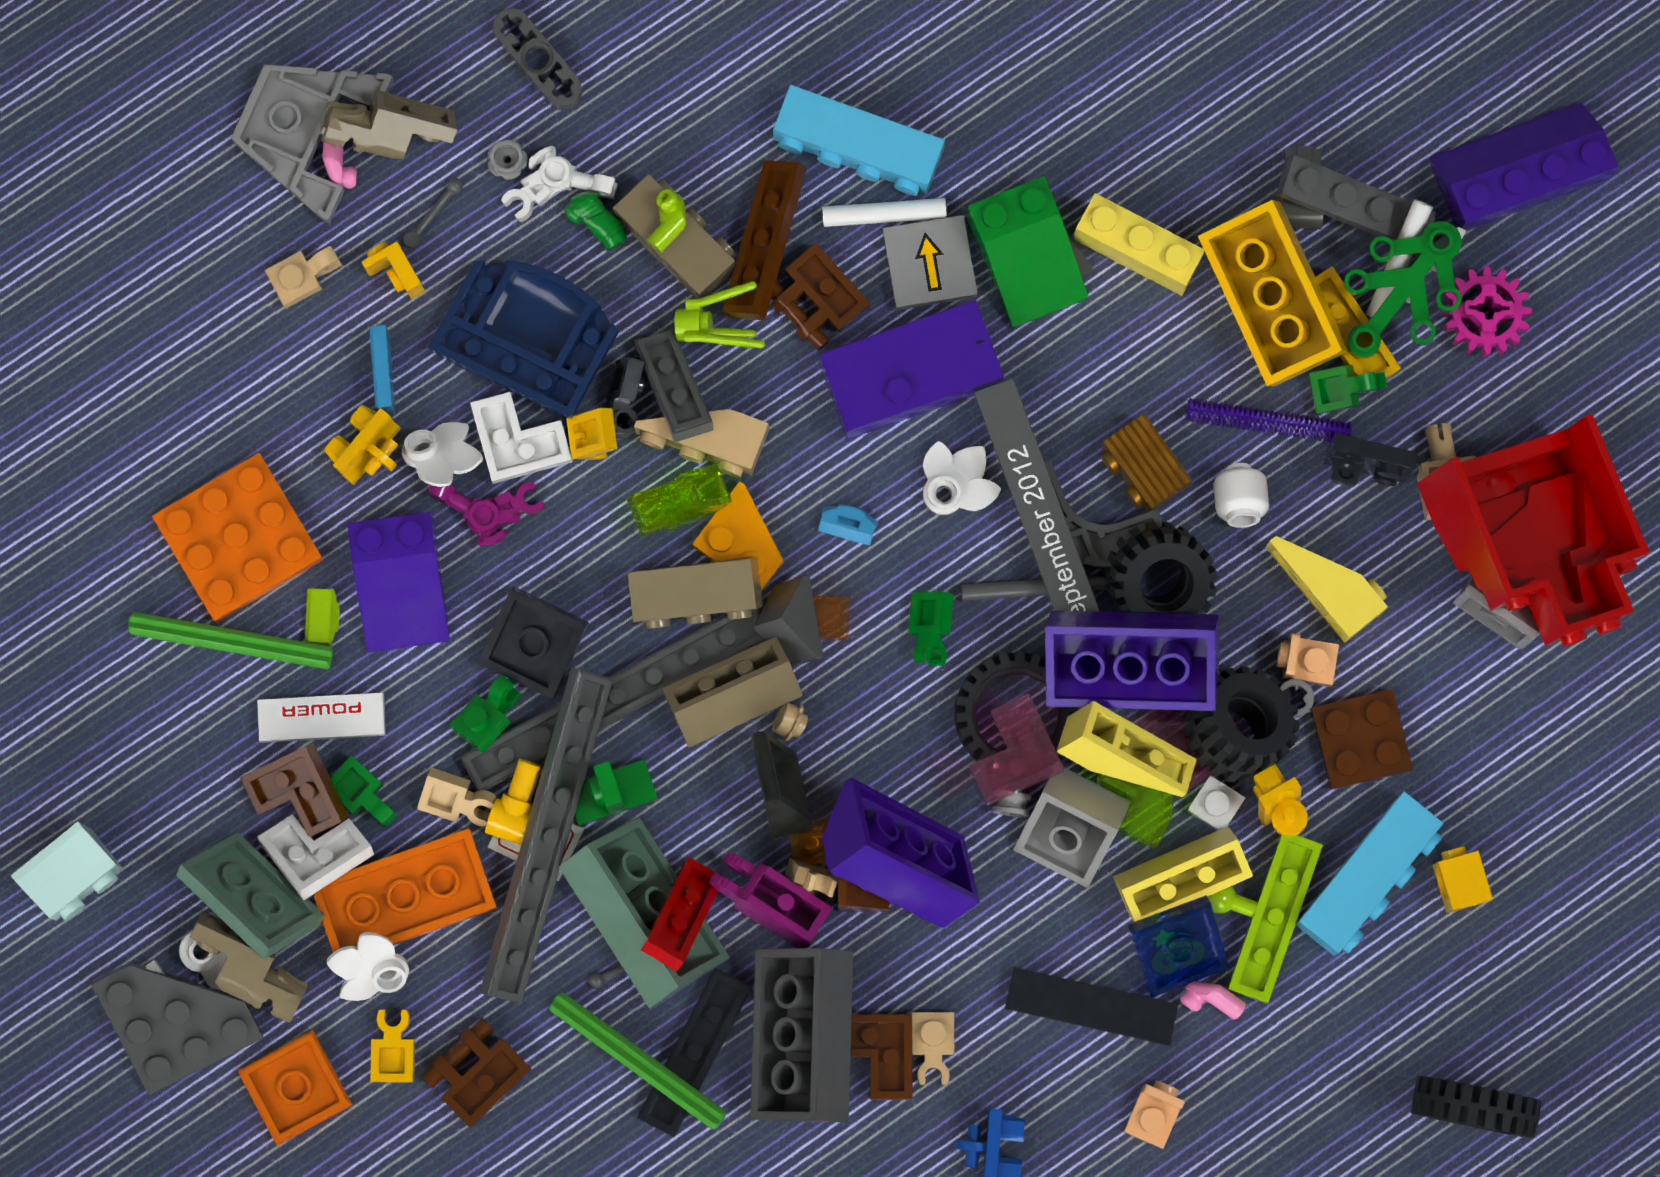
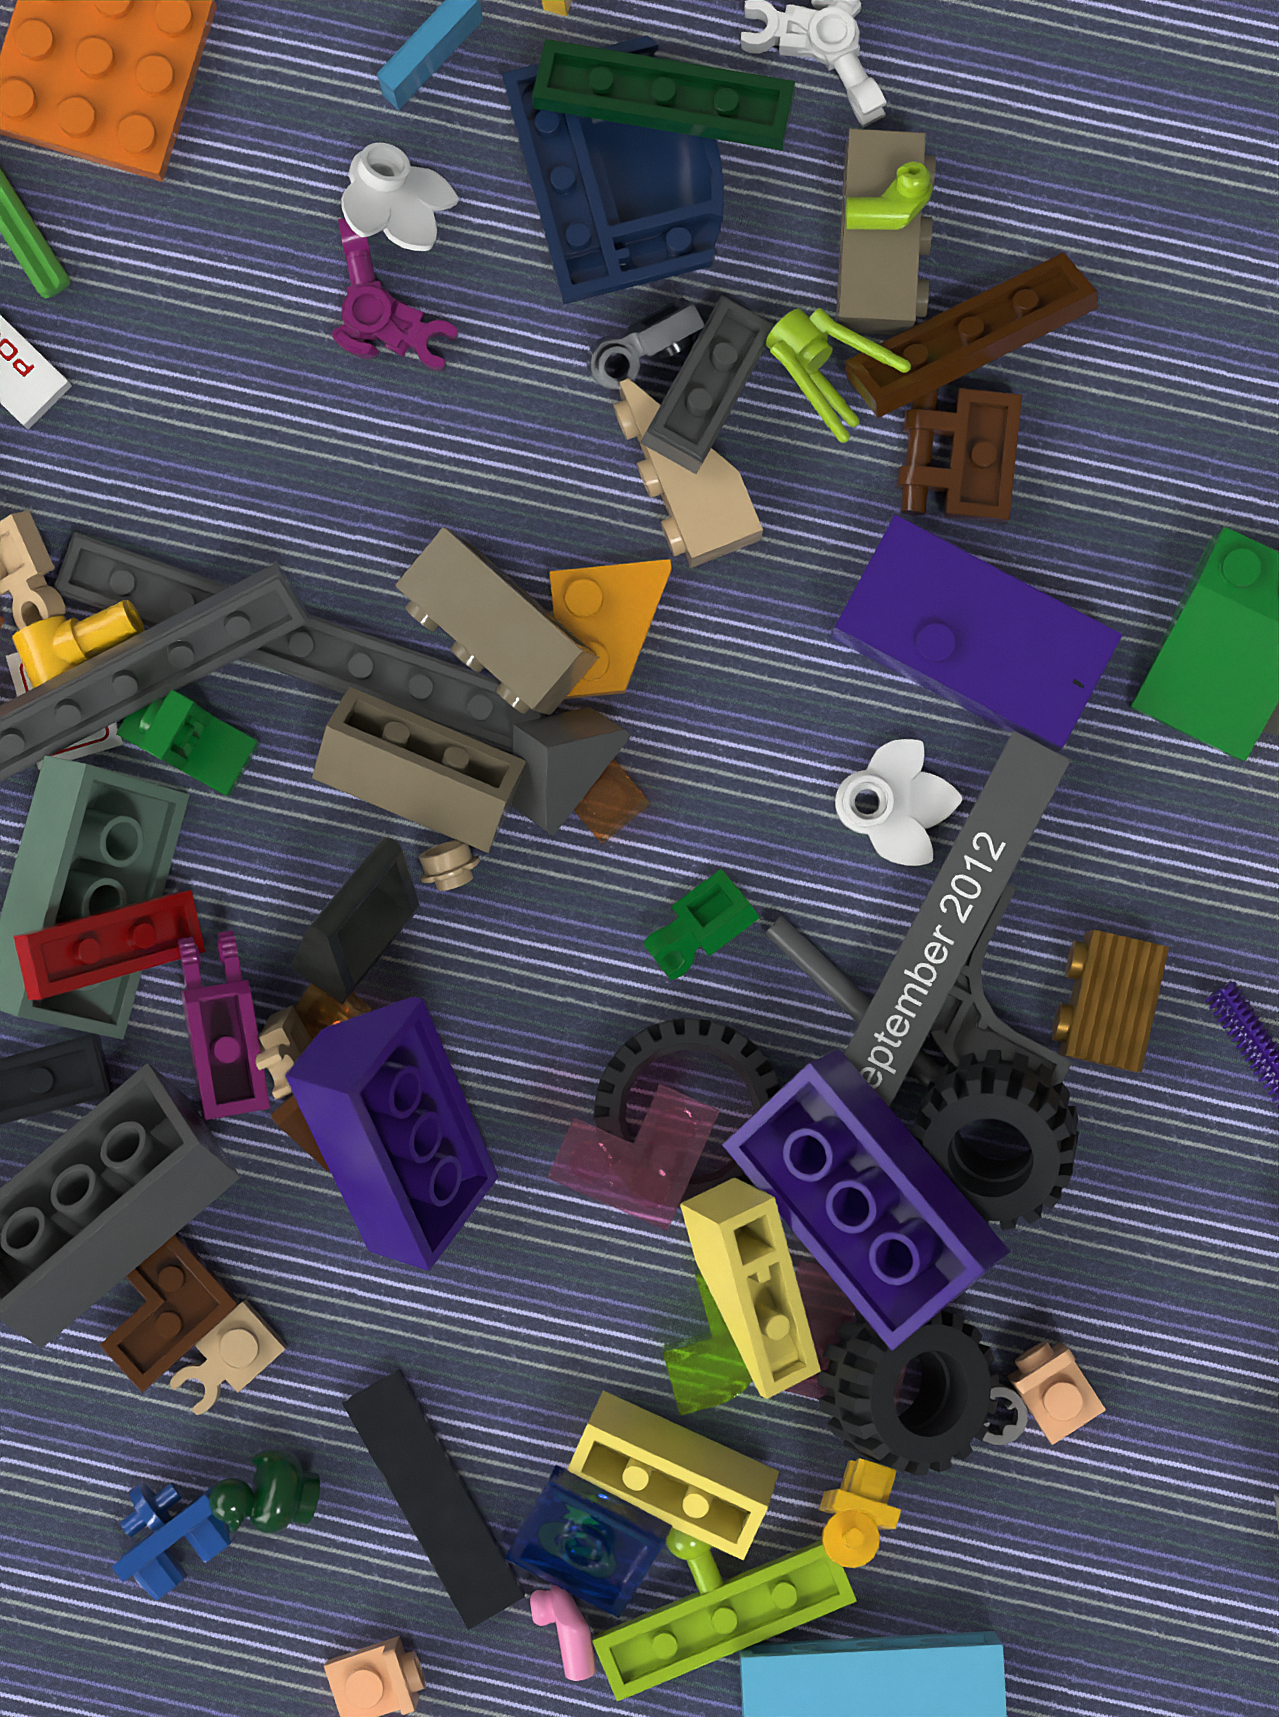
camera: 50 degrees right, 5 degrees up
lime piece [305,588,340,645] -> none
yellow hips [324,405,401,485] -> none
dark purple slope [347,512,450,653] -> none
green plate [449,675,521,753] -> none
white plate [470,392,573,484] -> none
black hinge [478,586,589,699] -> none
green arm [565,191,628,251] -> none
yellow bracket [566,408,617,460] -> none
clear neon green brick [627,463,732,537] -> none
medium azure brick [773,85,945,196] -> none
dark azure piece [818,504,878,546] -> none
white piece [822,198,947,227] -> none
light grey tile [882,215,978,310] -> none
light grey bush [992,791,1032,817] -> none
light grey slope [1013,764,1131,888] -> none
white plate [1187,775,1245,831] -> none
white head [1213,463,1269,528] -> none
light yellow slope [1265,536,1388,643] -> none
reddish brown plate [1310,689,1413,790] -> none
none -> dark green animal [209,1449,320,1533]
none -> dark green plate [532,39,795,151]

